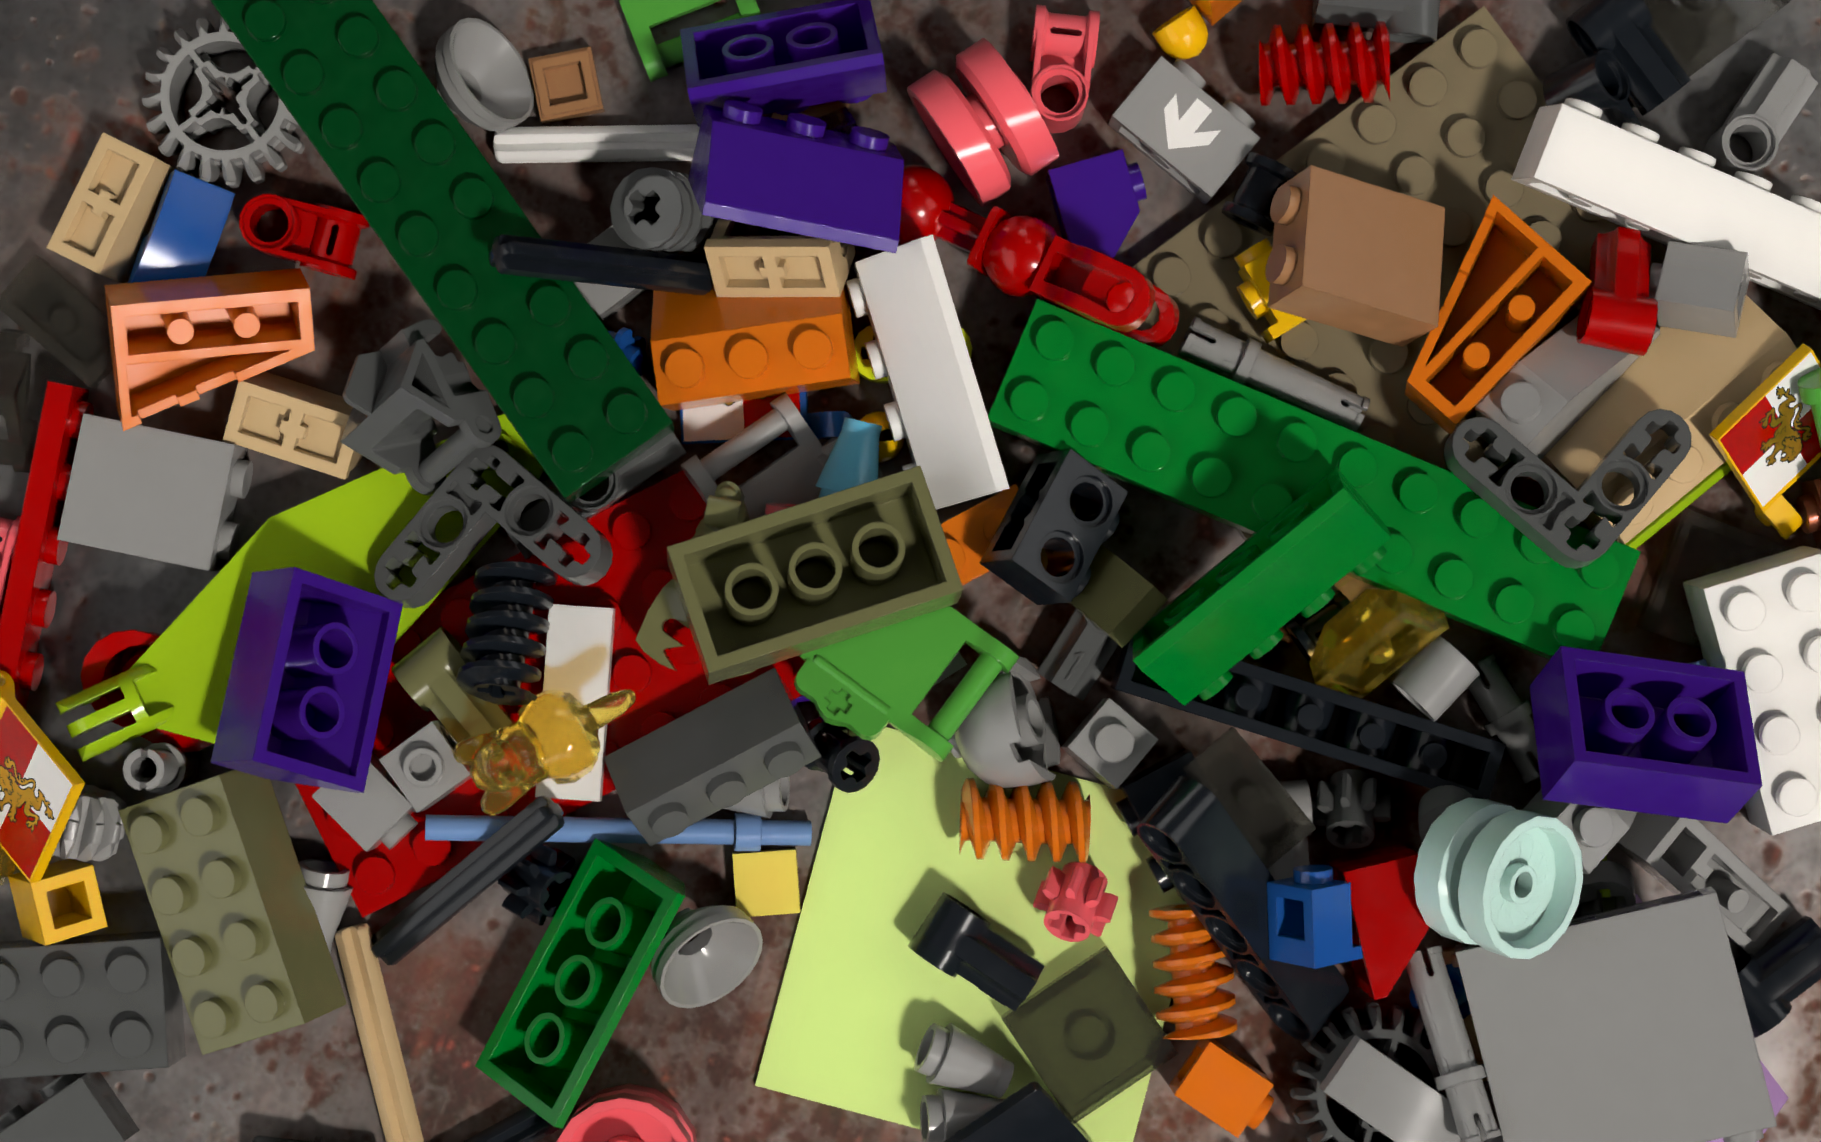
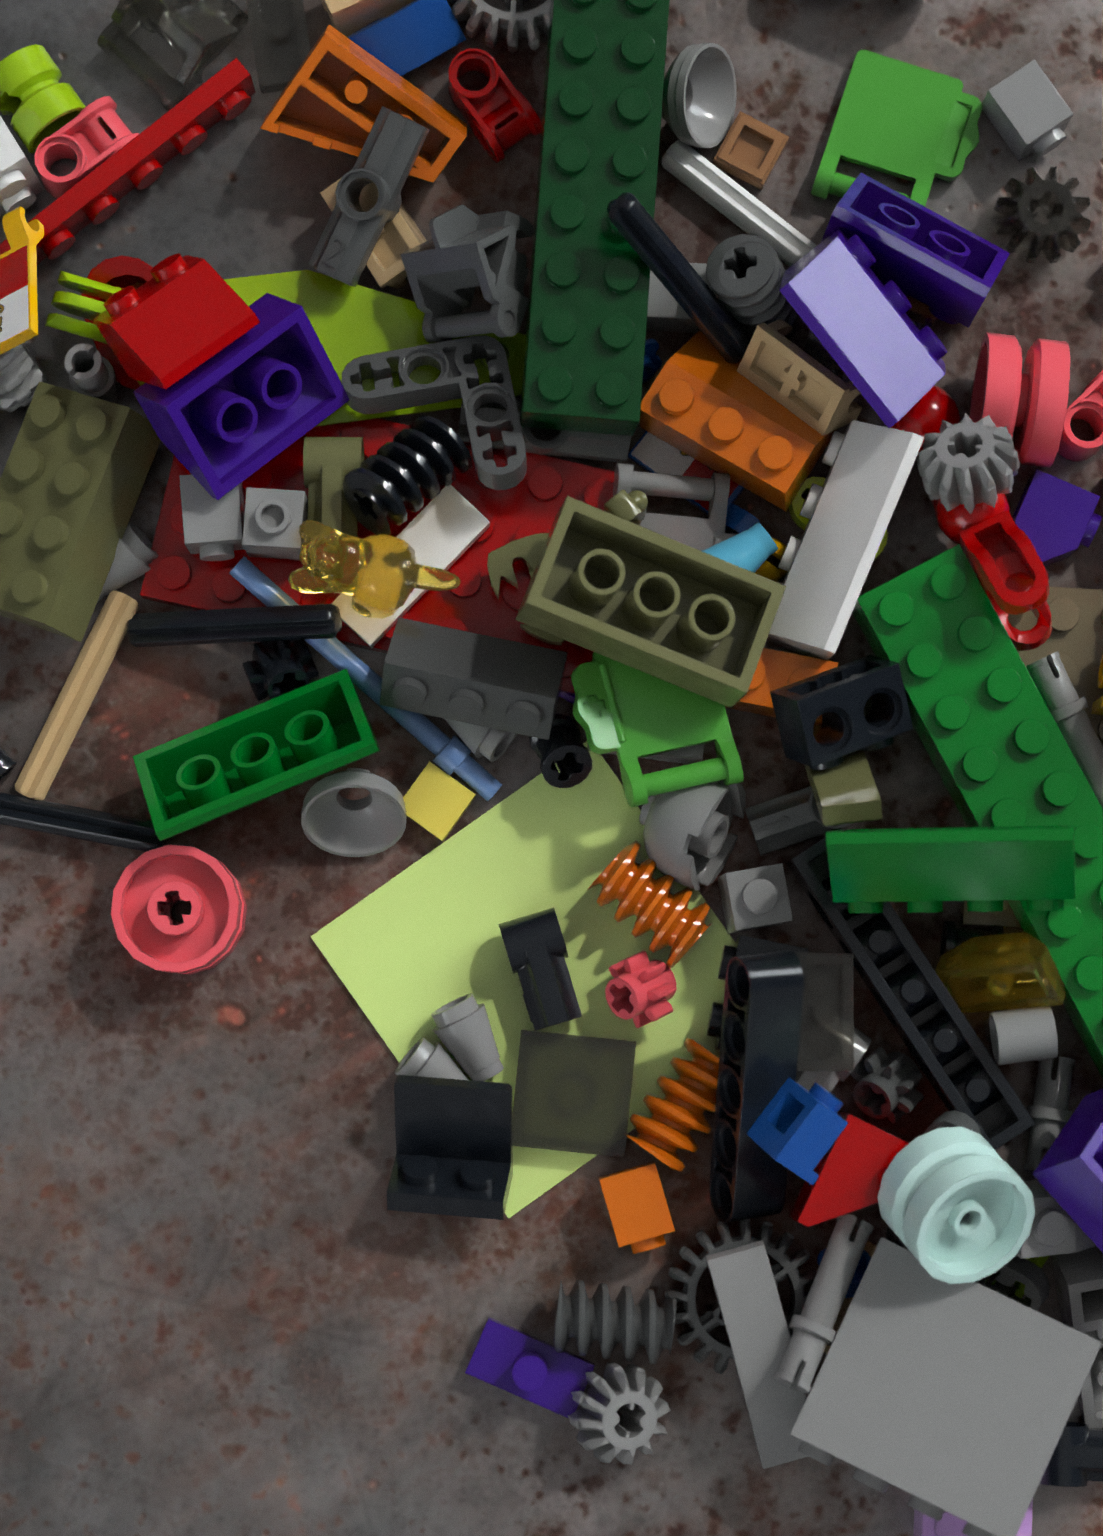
camera: 40 degrees right, 5 degrees down
light grey brick [57,413,253,571] -> none
none -> red slope [93,253,260,389]
none -> dark grey piece [308,106,430,287]
none -> light grey gear [917,412,1019,514]

